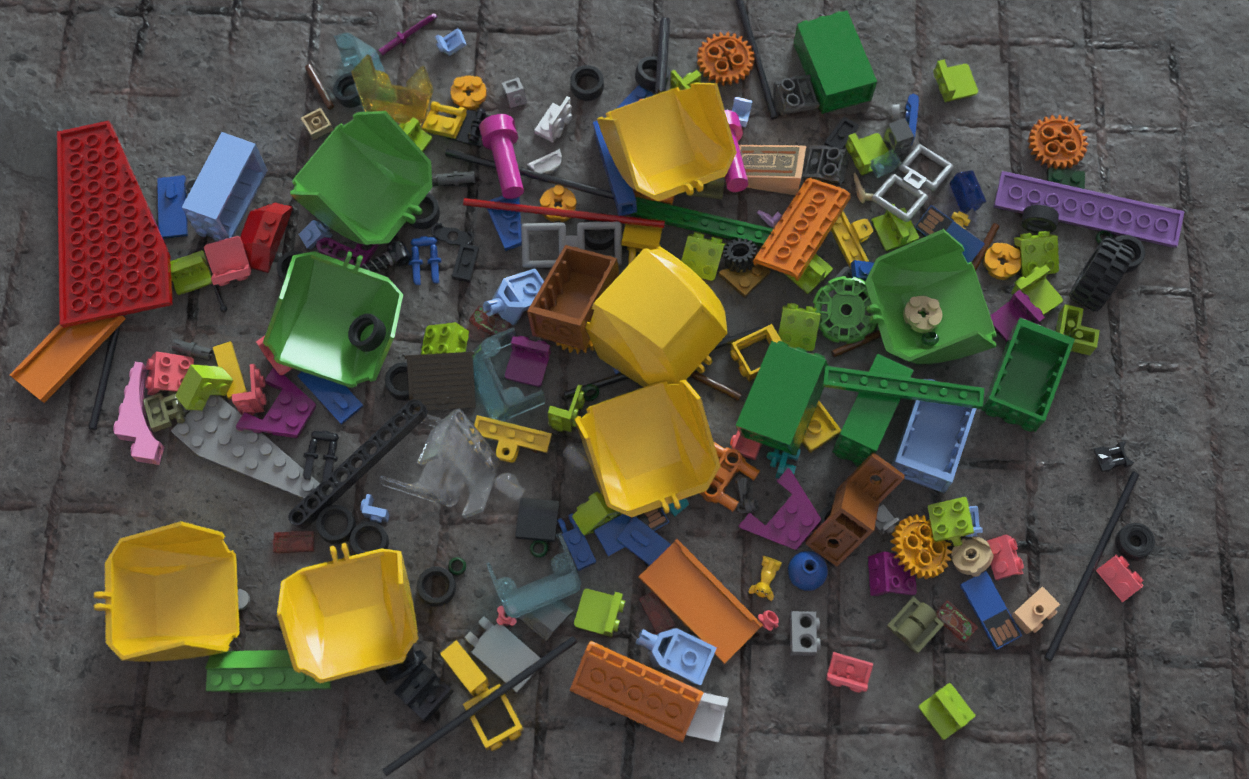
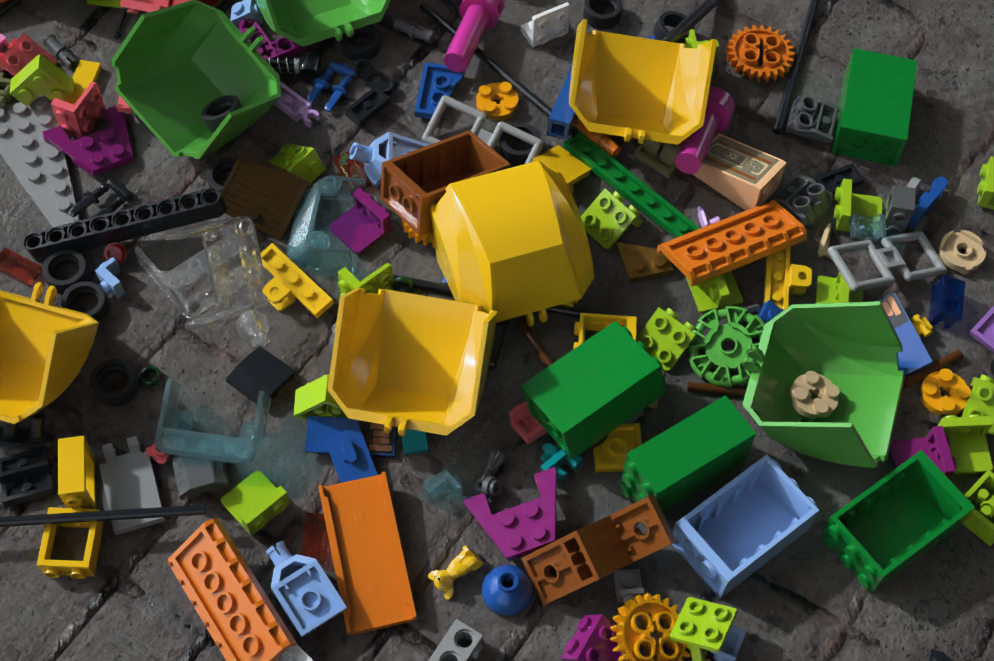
camera: 30 degrees right, 10 degrees down
blue piece [297,371,364,425] -> none
red piece [463,198,665,228] -> none
white tile [527,149,562,175] -> none
dark green piece [530,540,548,558] -> none
blue hinge [557,514,596,571] -> none
orange piece [699,441,760,512] -> none
black tyre [723,238,757,273] -> none
light blue bracket [732,97,752,127] -> none
coral plate [758,610,779,631] -> none
green plate [823,366,984,409] -> none
none -> red plate [104,242,128,265]
none -> lavender plate [274,82,320,128]
none -> clear light blue bracket [422,468,462,503]
none -> tan plate [938,230,986,275]

